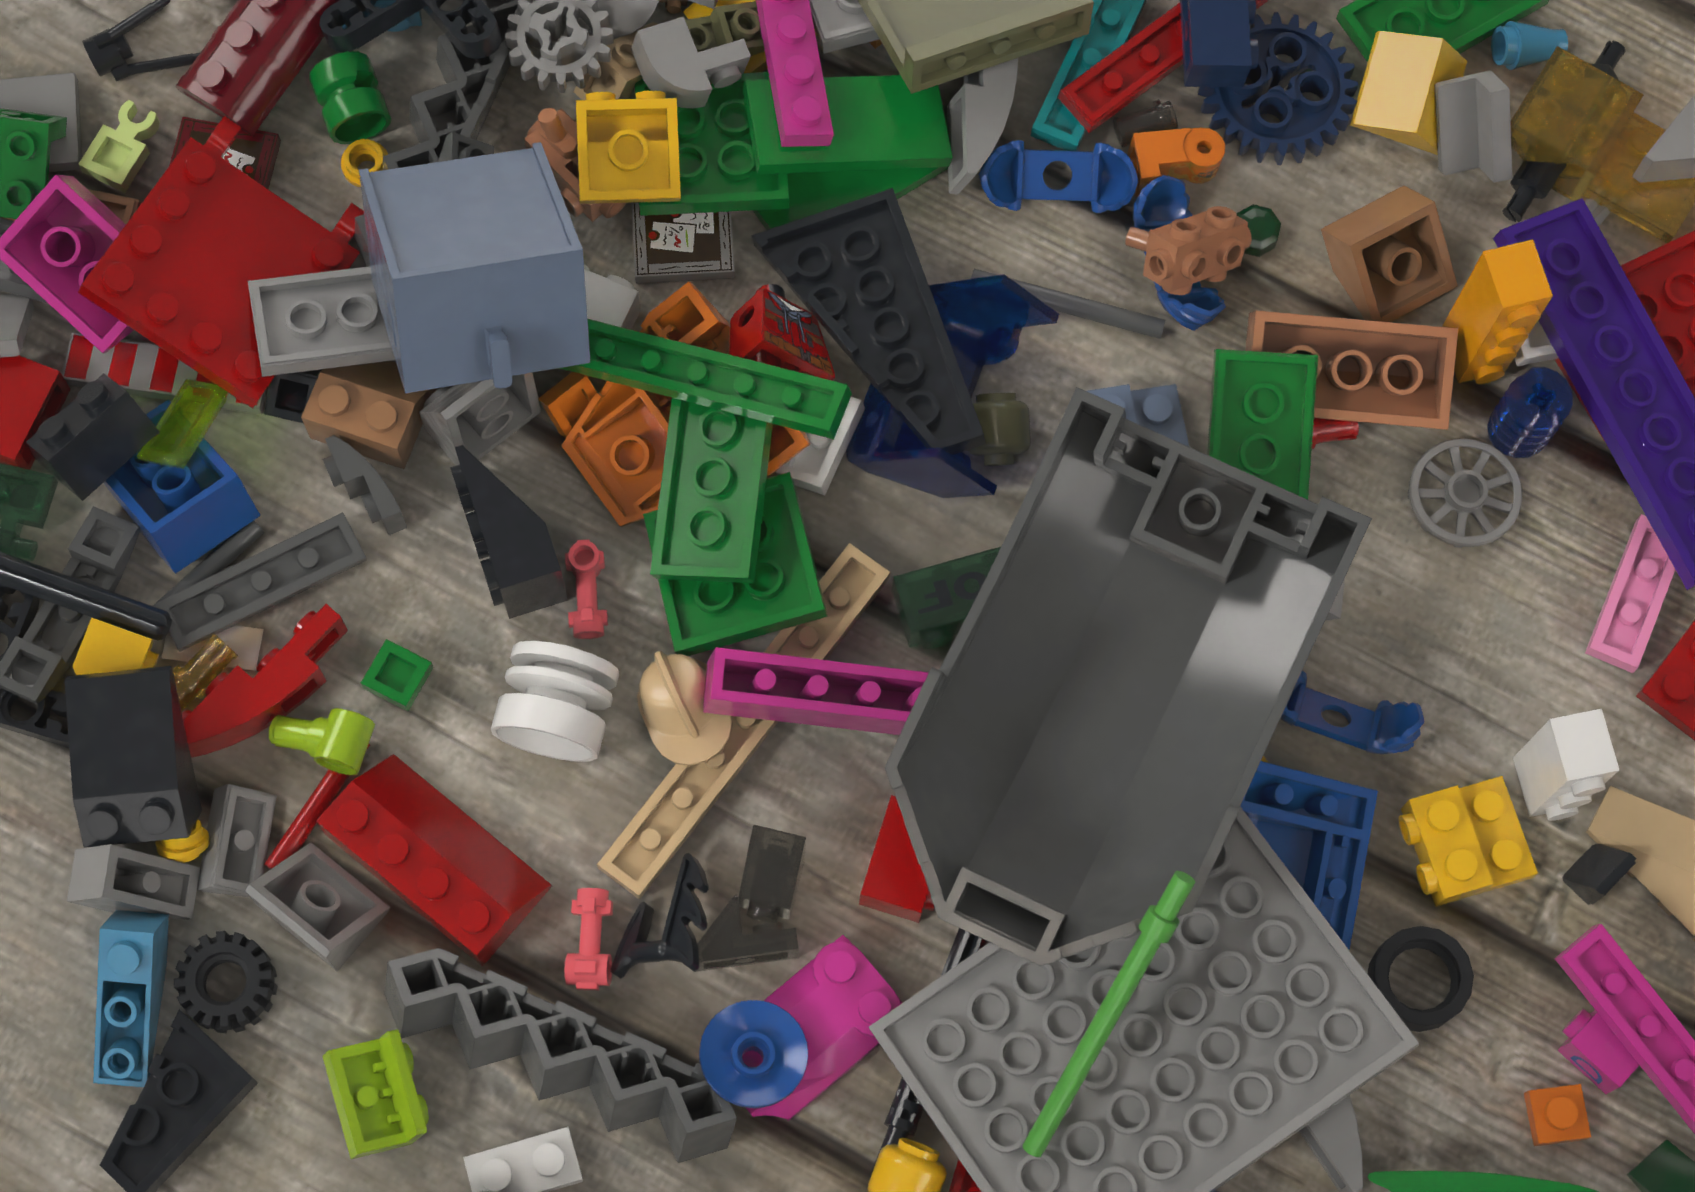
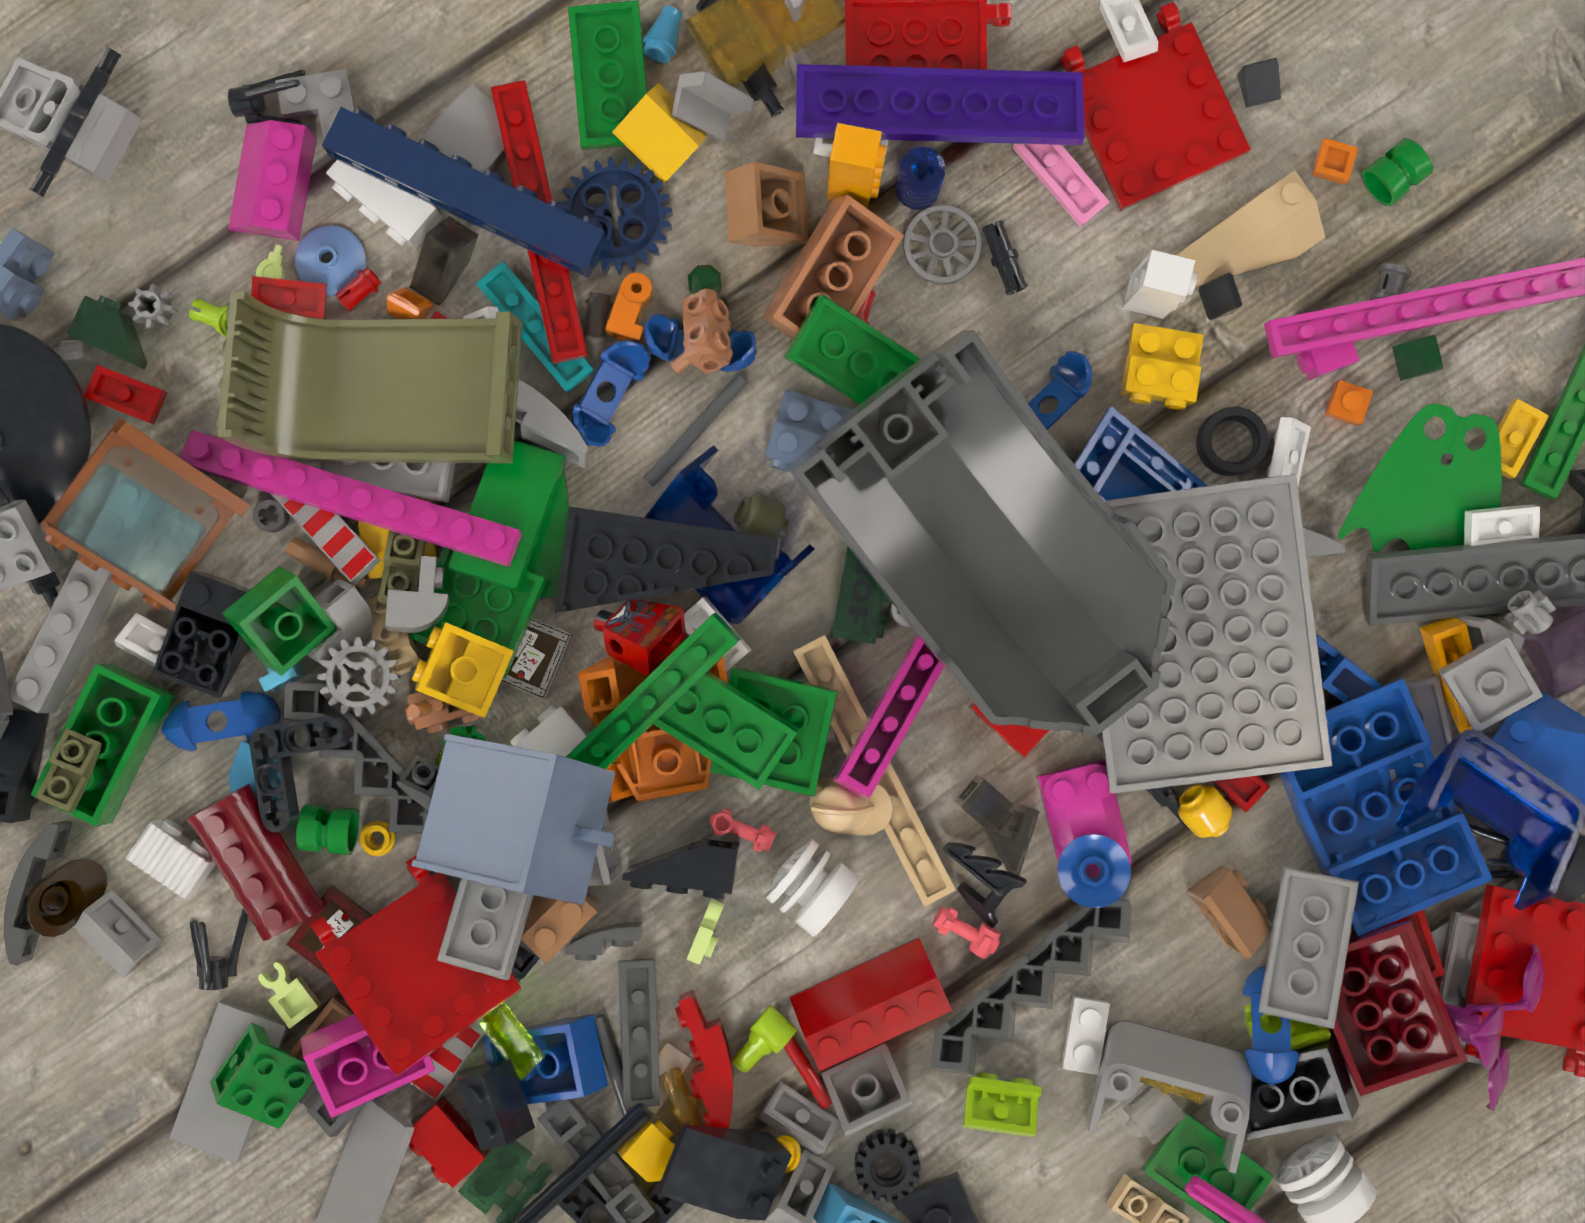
camera: 60 degrees left, 15 degrees up
green plate [360,639,434,711] -> none
bright green bar [1022,871,1196,1157] -> none
none -> yellowish green plate [687,898,724,965]
none -> black pin [982,220,1028,295]
none -> white plate [1266,417,1311,485]

